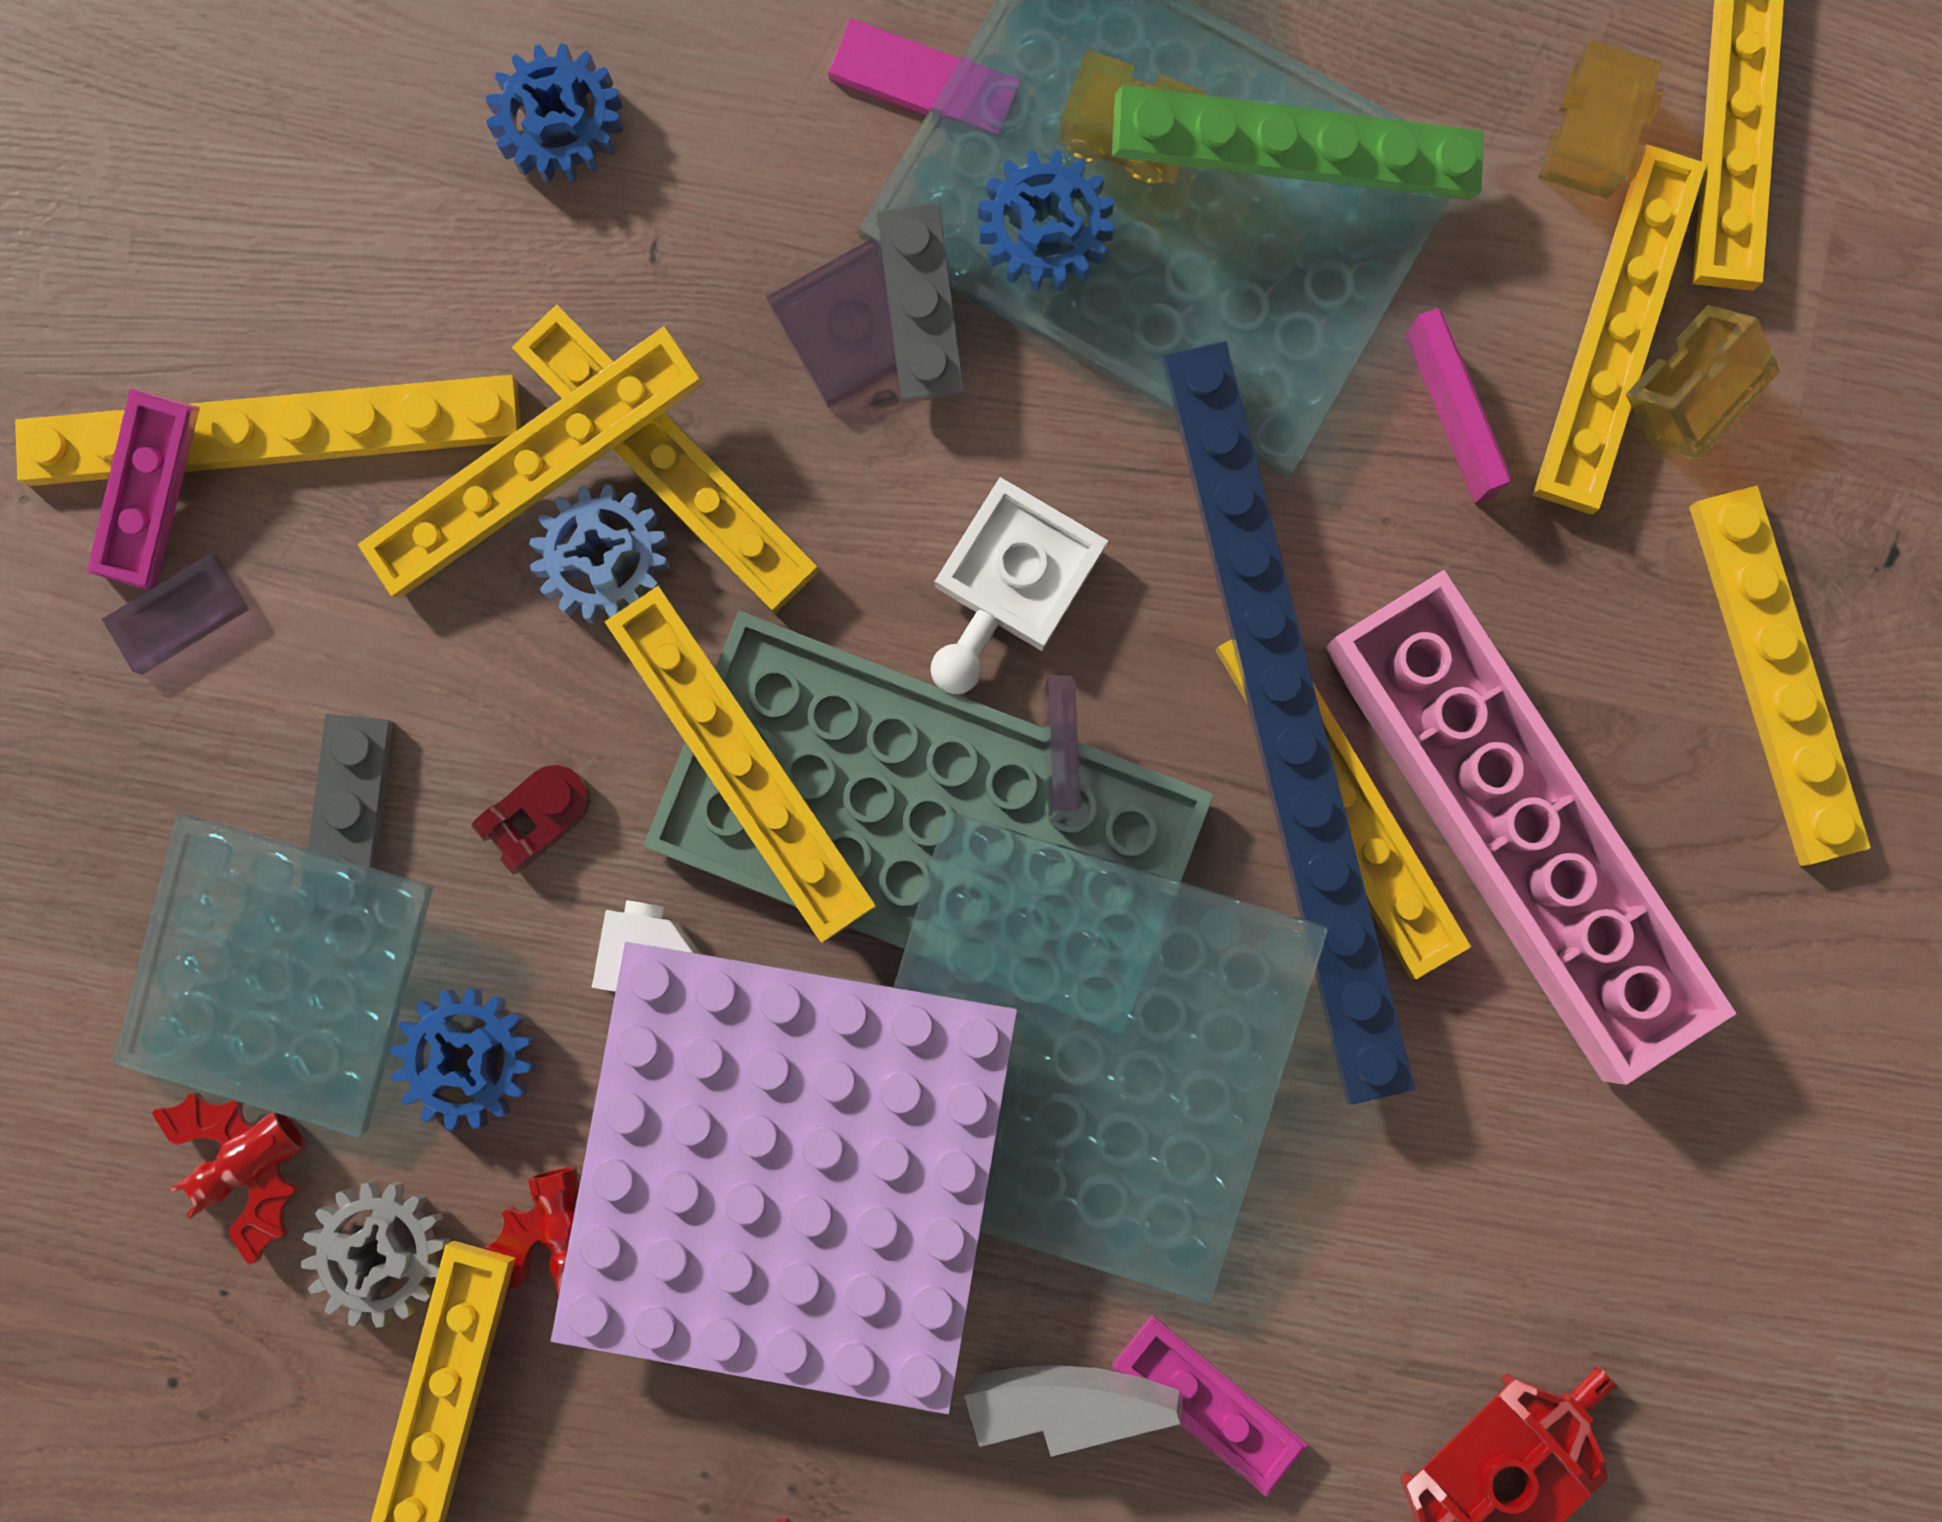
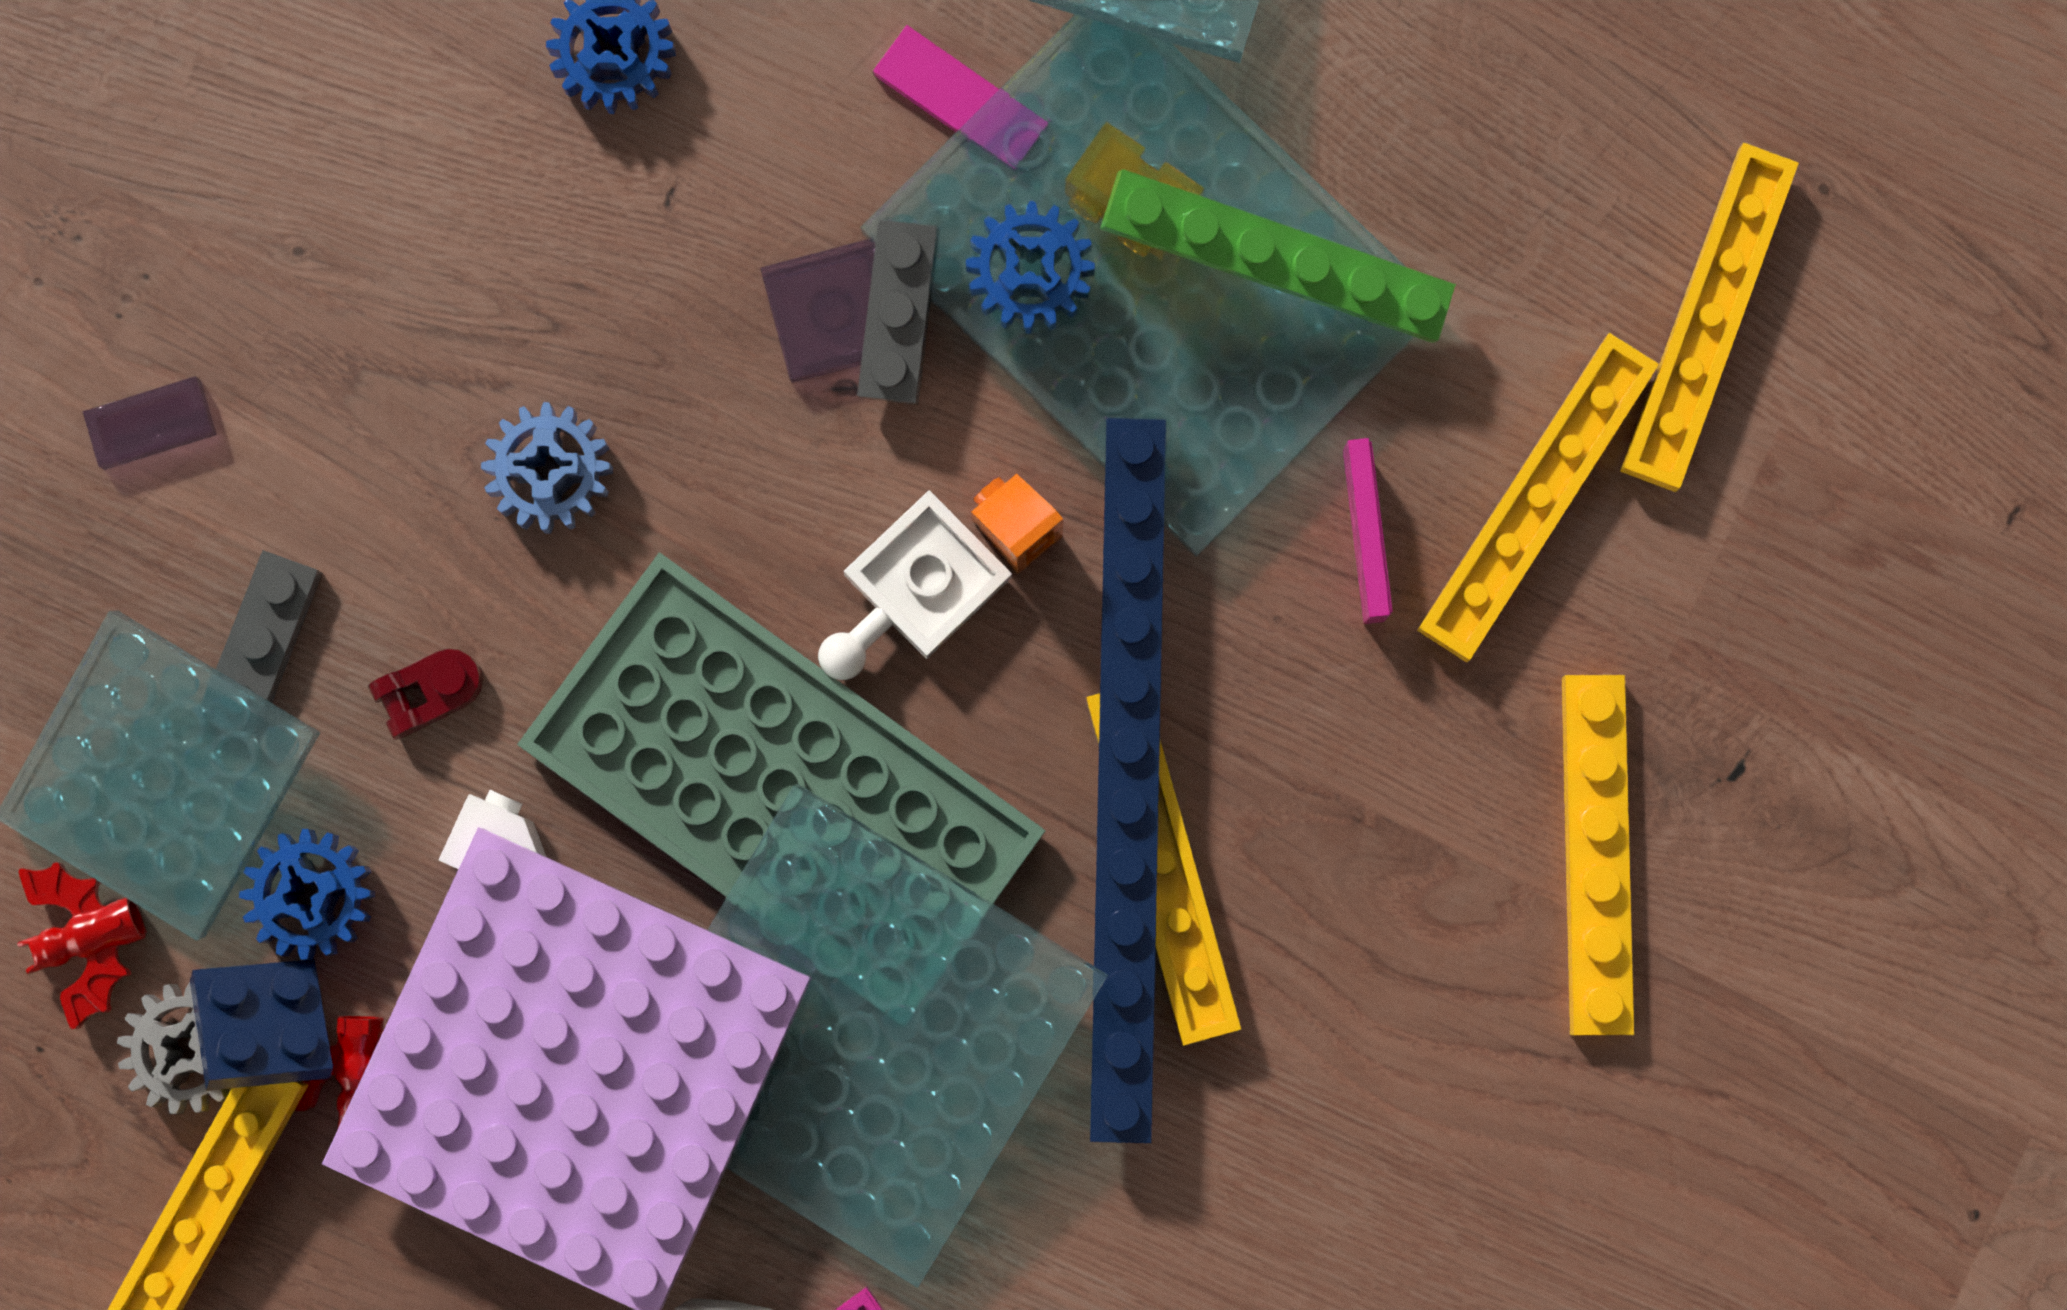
camera: 15 degrees right, 0 degrees up
yellow plate [15,374,521,486] -> none
dark pink tile [87,389,200,591] -> none
yellow plate [357,326,705,598] -> none
yellow plate [512,305,819,615] -> none
yellow plate [605,586,877,943] -> none
clear purple tile [1042,675,1081,822] -> none
bright pink brick [1323,570,1737,1085] -> none
clear yellow brick [1538,40,1663,200] -> none
clear yellow brick [1625,305,1781,461] -> none
none -> dark blue plate [190,959,333,1091]
none -> orange slope [971,474,1063,574]

